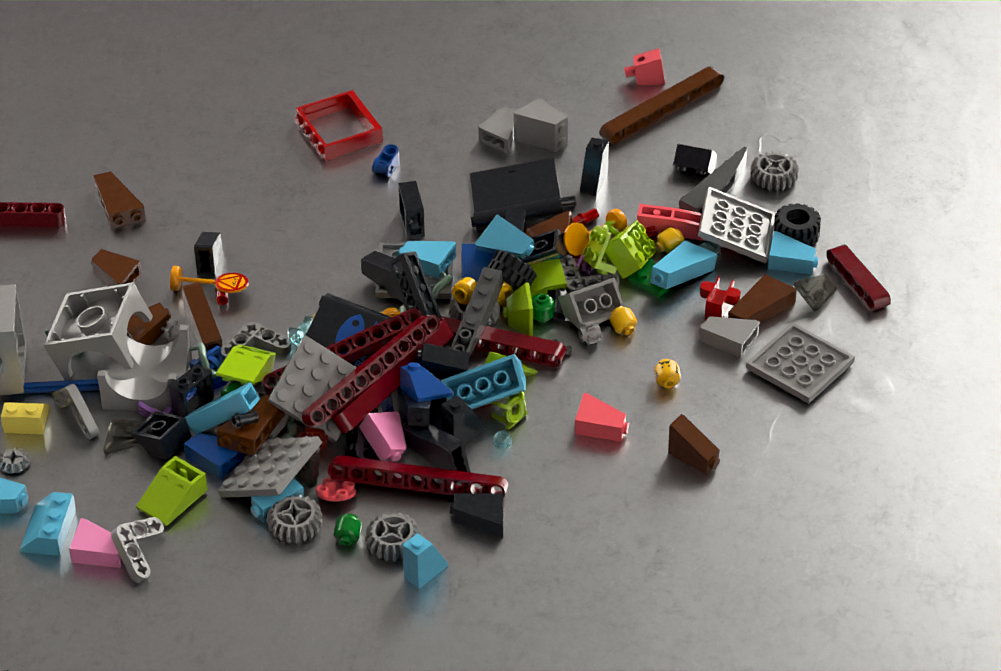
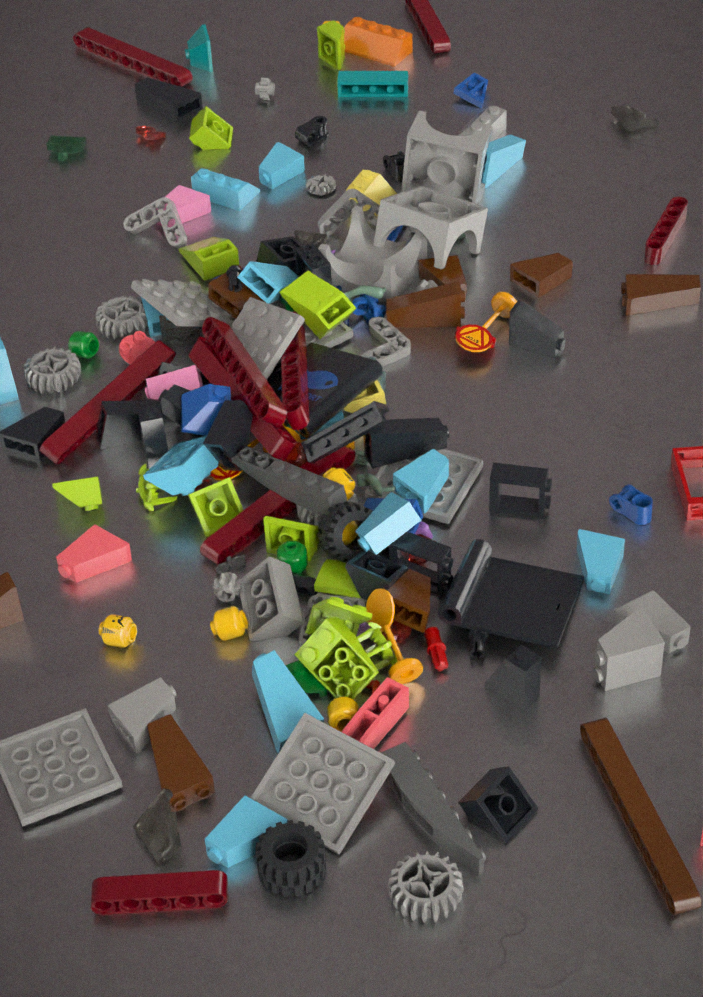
camera: 115 degrees right, 0 degrees up
clear light blue plate [493,431,513,449] -> none
red piece [700,276,741,320] -> none
none -> lime slope [52,477,103,511]
none -> medium azure slope [577,529,625,595]

